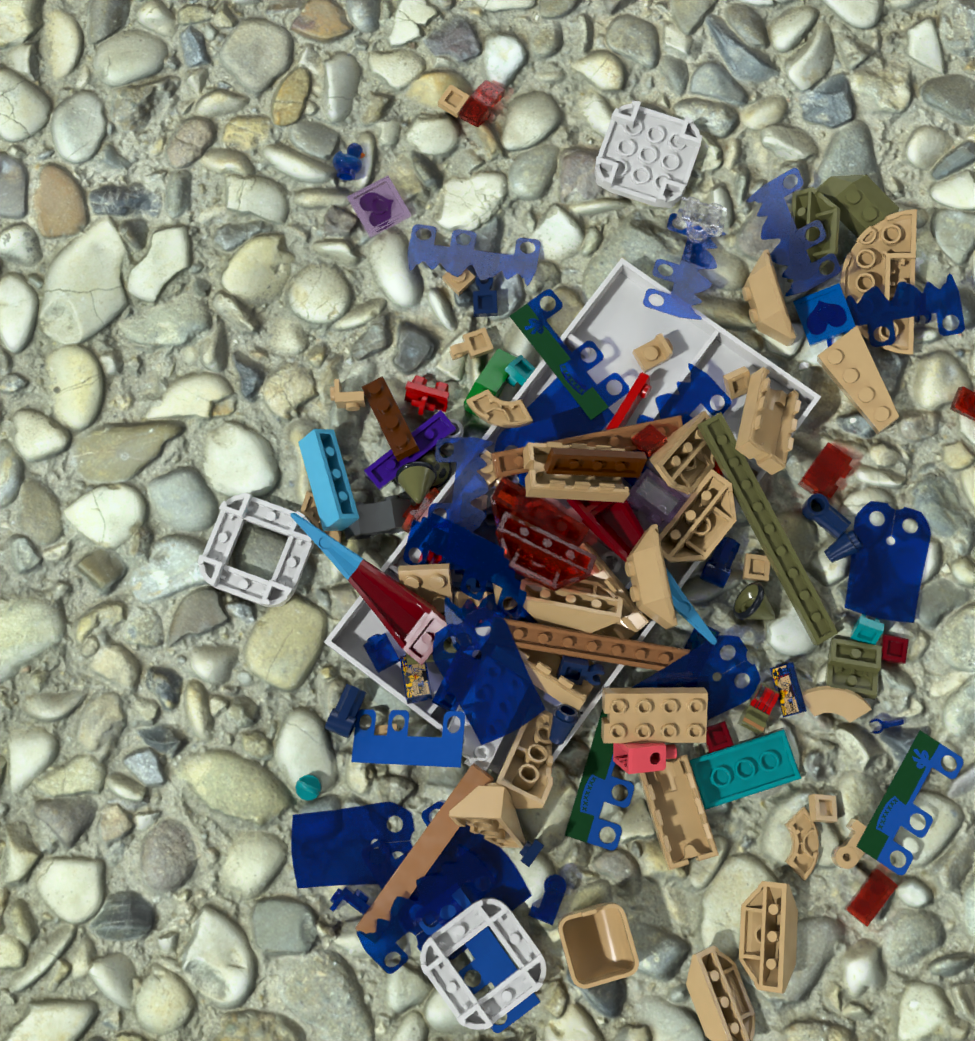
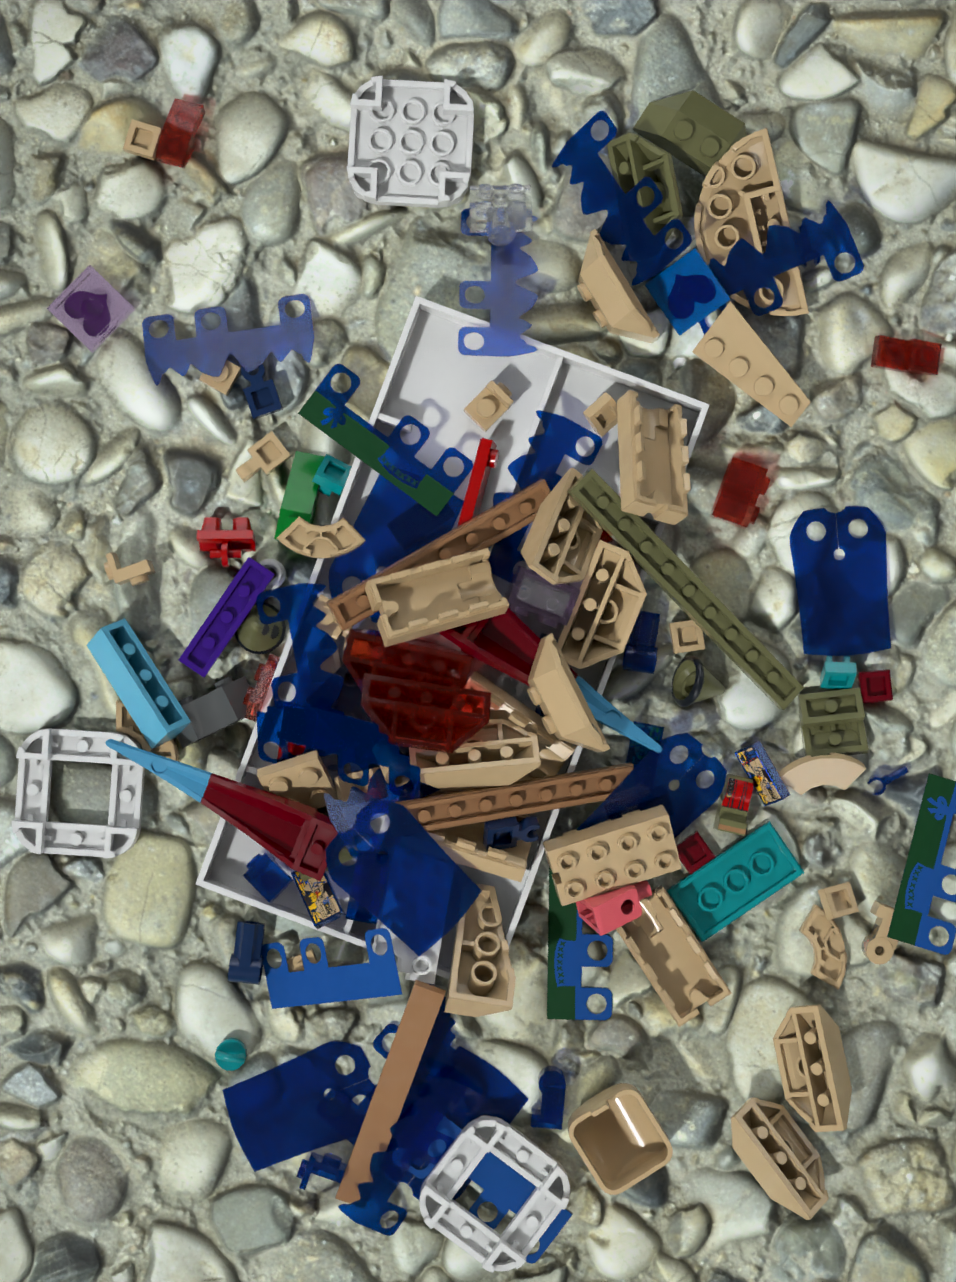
camera: 20 degrees left, 10 degrees up
clear blue animal [333,143,365,181] -> none
reddish brown plate [361,376,420,462] -> none
olive hat [395,461,437,504] -> none
tan wedge [449,783,526,848] -> none
dark blue plate [519,839,544,867] -> none
reddish brown plate [544,447,647,478] -> none
dark blue cone [549,704,578,745] -> none
clear red tile [631,424,668,457] -> none
dark blue piece [802,493,851,540] -> none
dark blue cone [824,530,864,563] -> none
clear red plate [844,868,898,927] -> none

